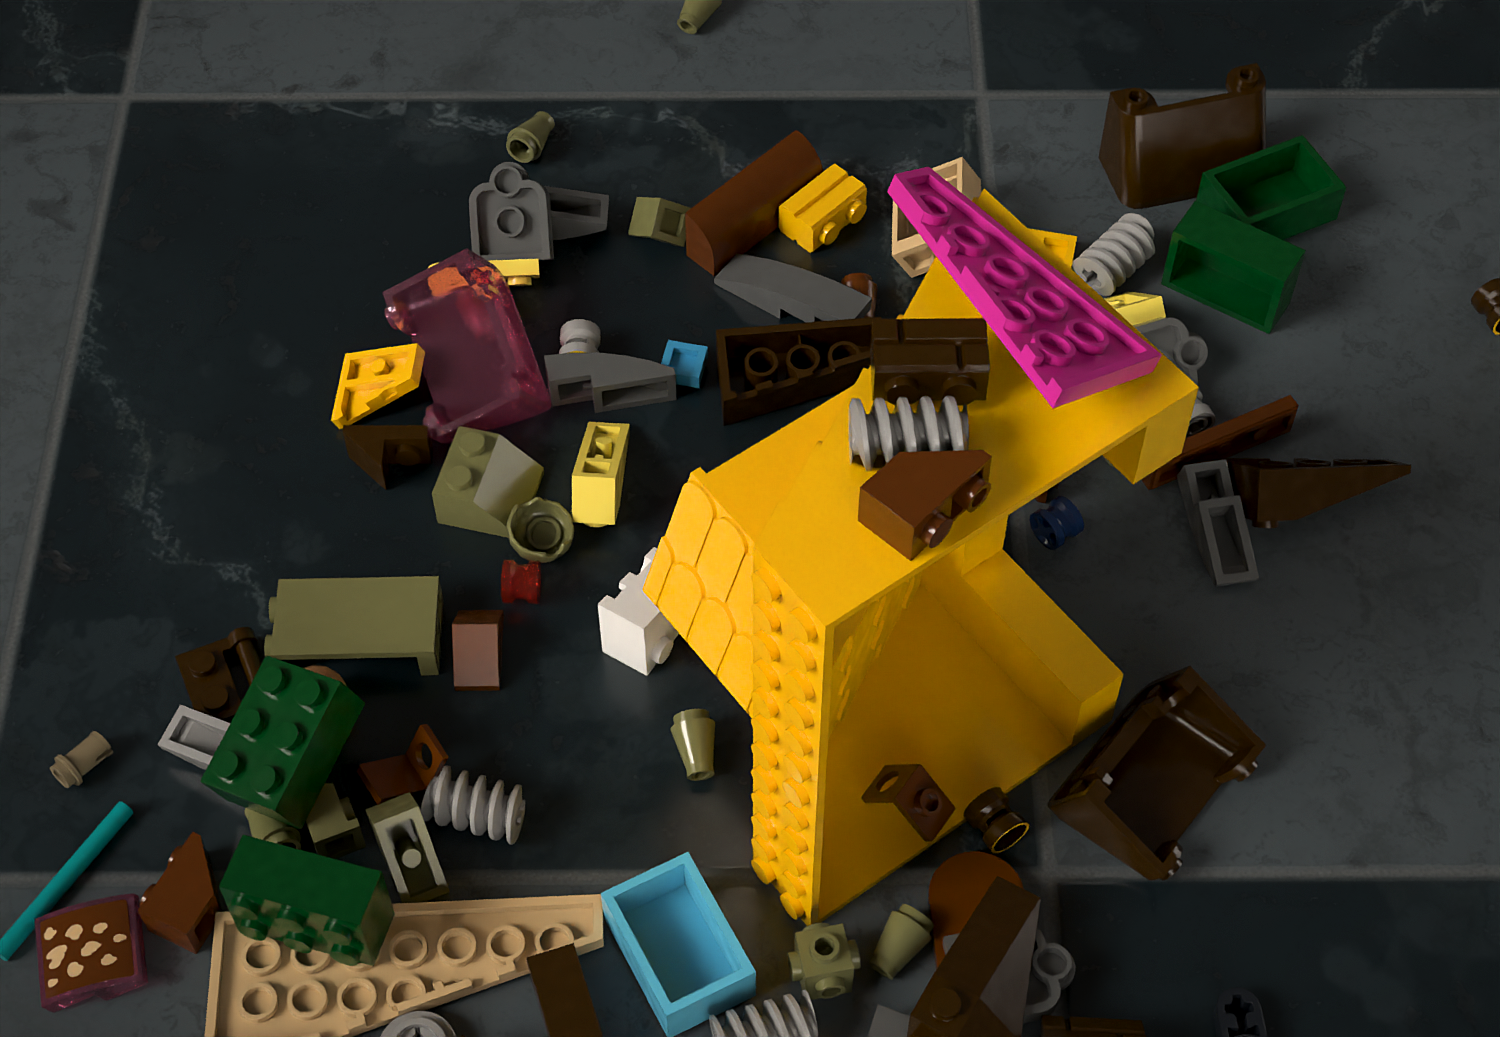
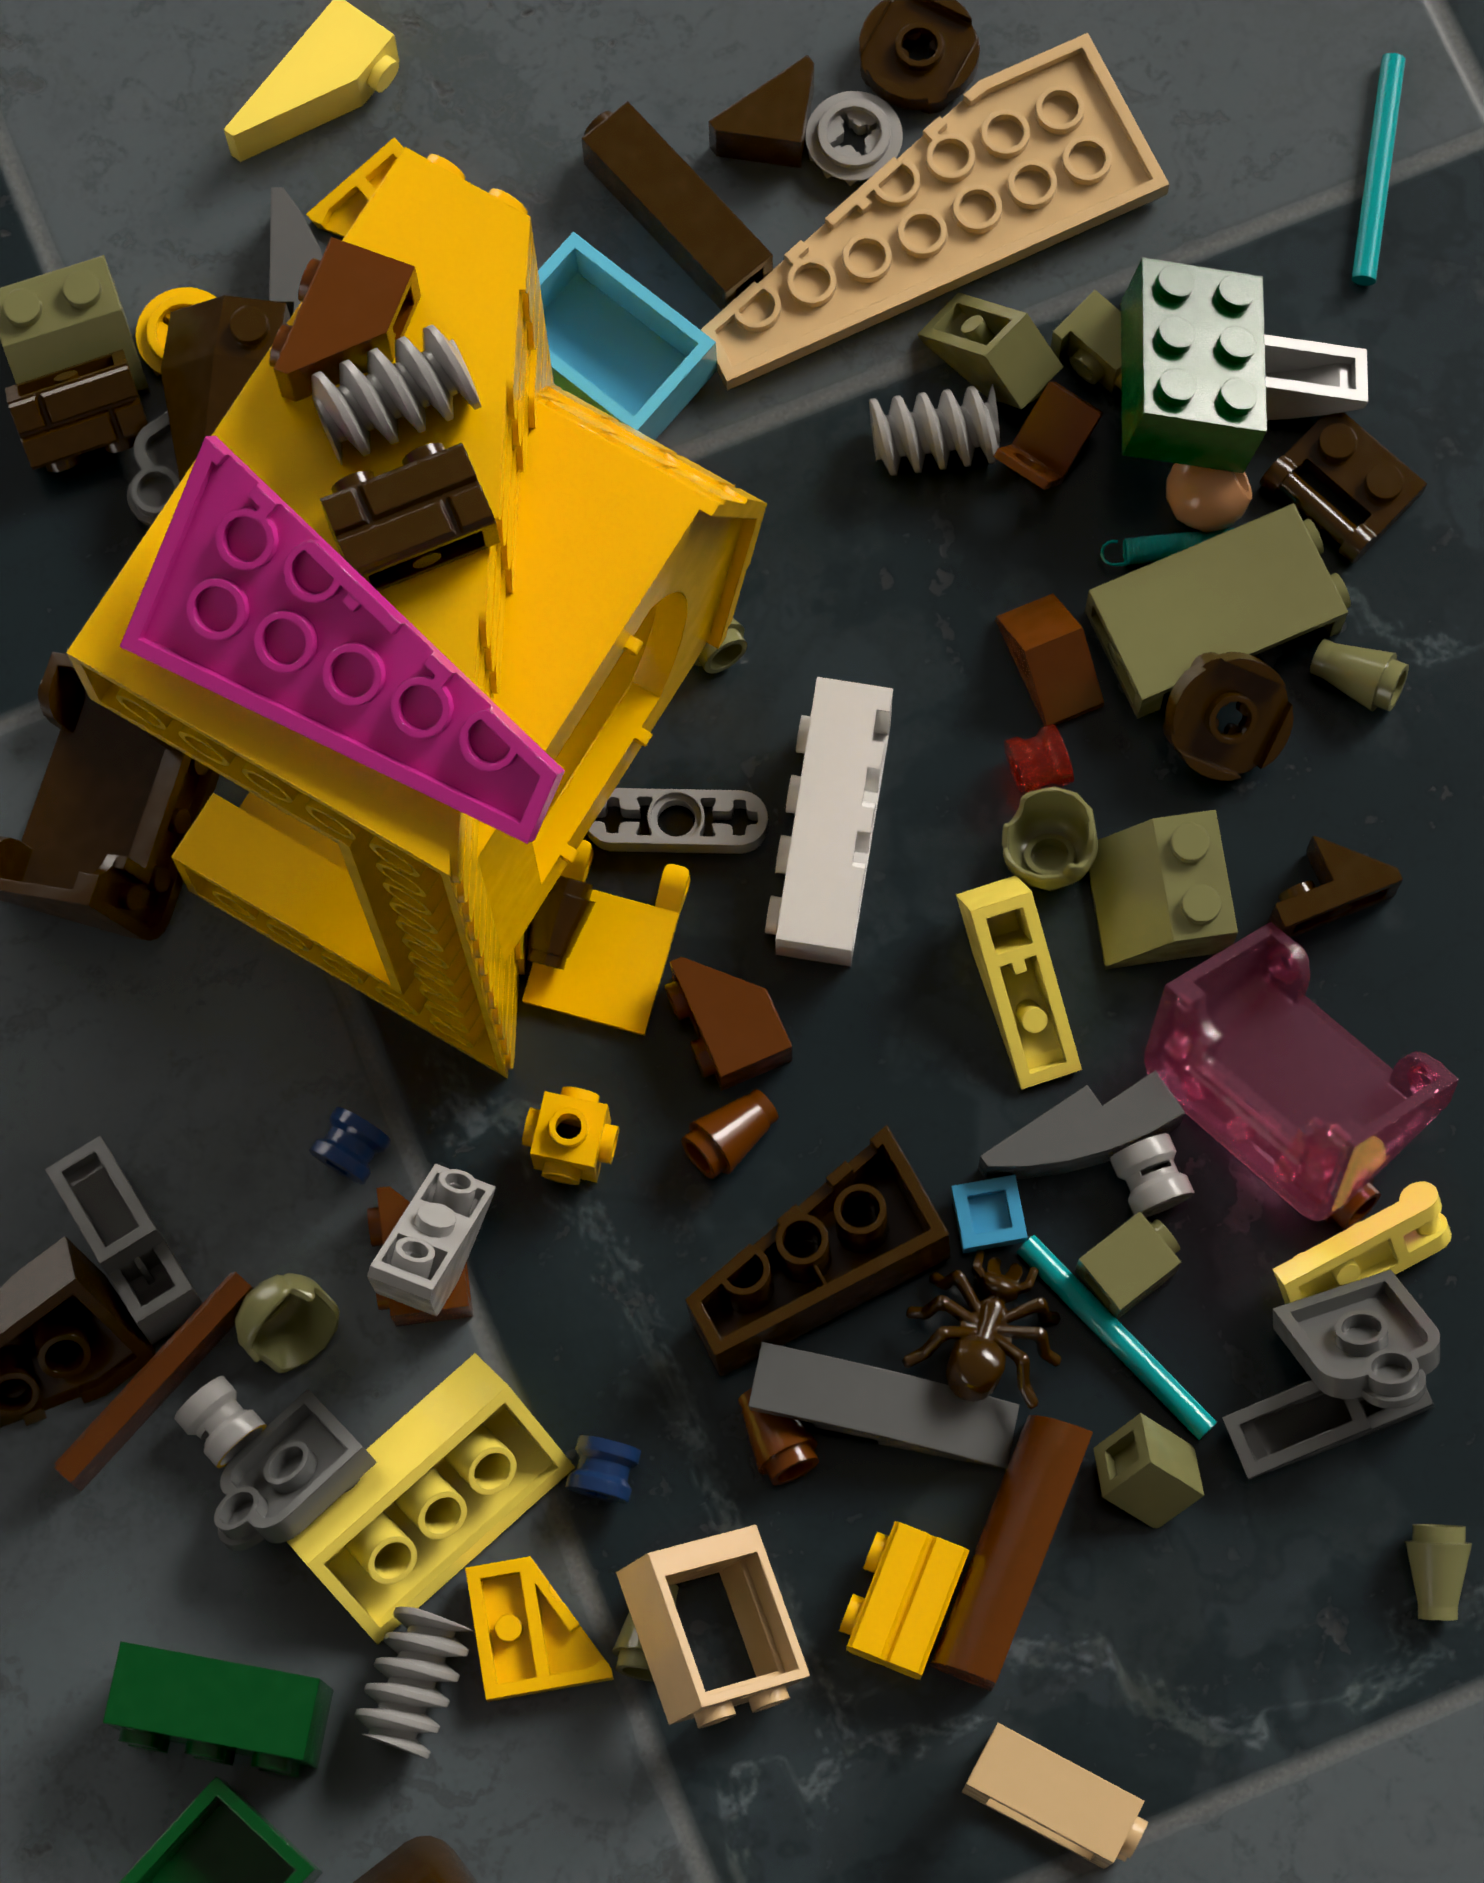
camera: 160 degrees right, 20 degrees up
slope [35,893,148,1013] -> none
dark tan pin [50,731,113,788] -> none
reddish brown slope [138,832,222,954] -> none
dark green piece [219,835,395,966] -> none
yellow wing [331,343,425,429] -> none
none -> dark brown animal [902,1249,1061,1409]
none -> tan window [962,1723,1148,1869]
none -> teal bar [1016,1235,1217,1440]
none -> olive brick [1075,1212,1181,1319]
none -> teal piece [1100,527,1234,566]
none -> dark brown plate [1163,652,1294,781]
none -> olive cone [1310,639,1409,712]

